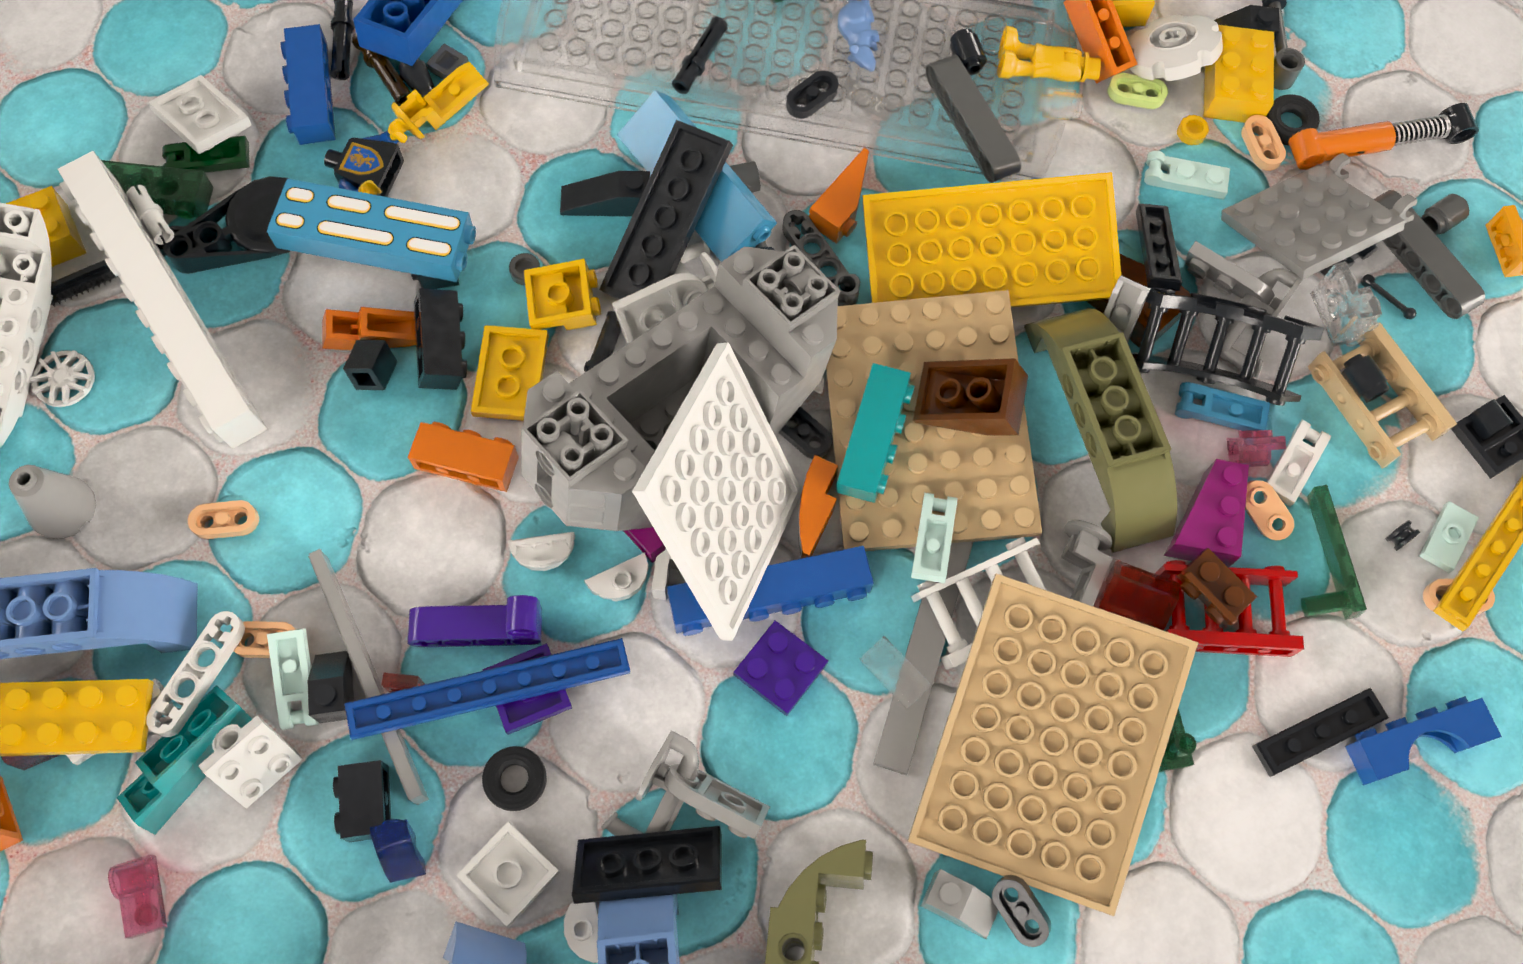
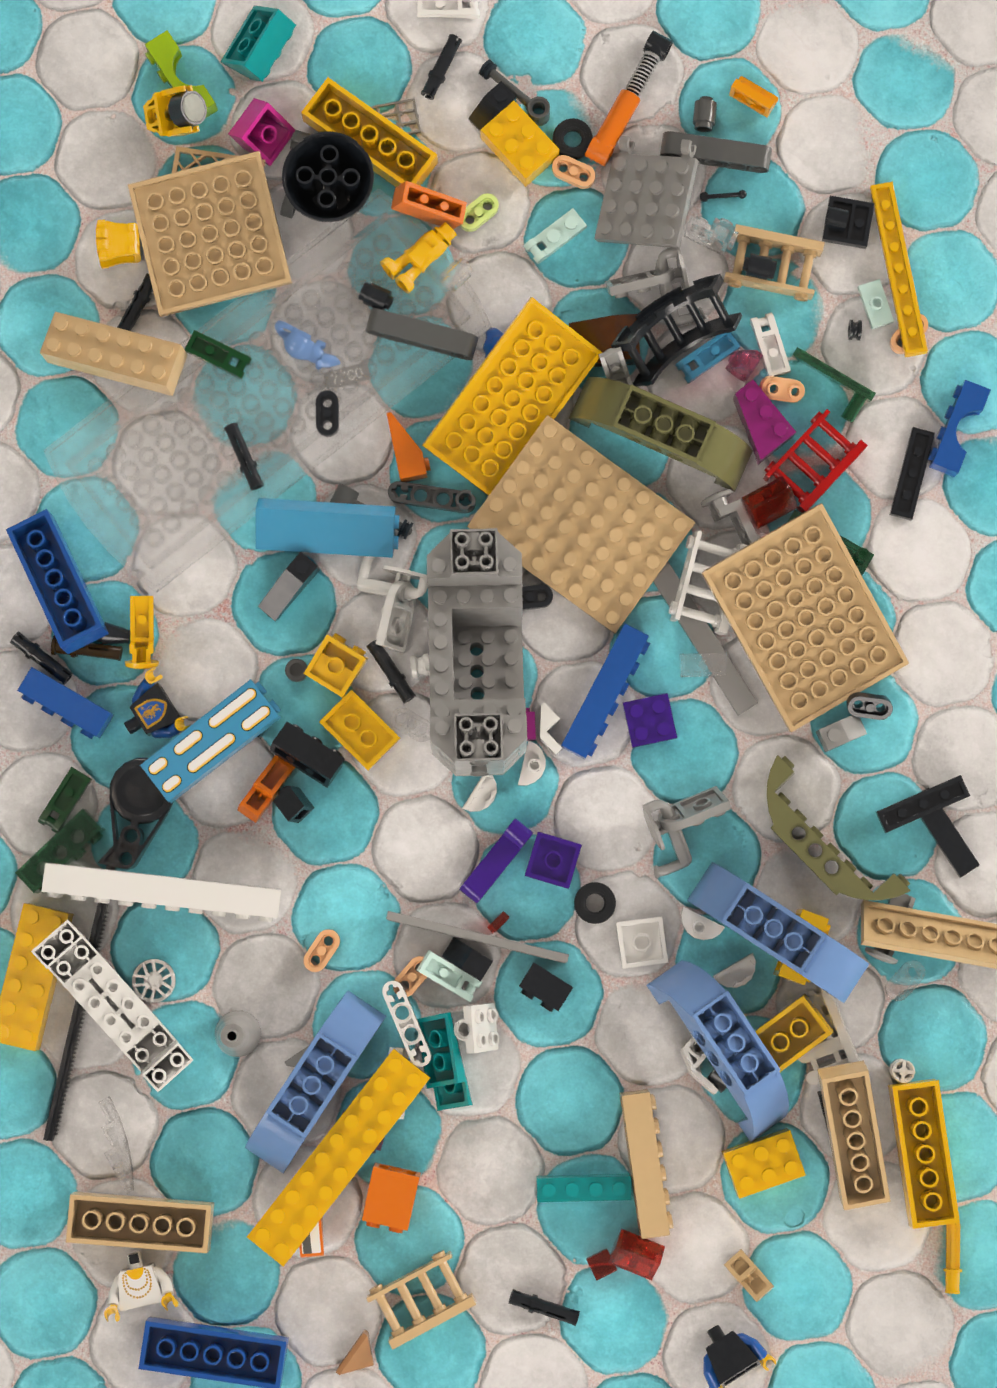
camera: 45 degrees left, 15 degrees up
clear pink plate [108,854,168,939] -> none
white pin [126,185,174,245] -> none
white plate [149,75,252,154] -> none
blue tile [344,638,630,740] -> none
clear blue slope [370,819,426,883] -> none
orange brick [408,422,519,492] -> none
dark grey plate [426,43,469,80] -> none
black tile [572,826,722,904] -> none
black plate [599,120,733,300] -> none
white plate [632,342,802,641] -> none
orange slope [798,455,838,559] -> none
teal brick [837,363,915,503] -> none
light aqua plate [911,492,958,583] -> none
reddish brown slope [913,358,1028,436] -> none
white piece [1128,14,1223,81] -> none
black tile [1136,203,1182,291] -> none
reddish brown bracket [1176,548,1257,625] -> none
yellow tile [1177,115,1209,145] -> none

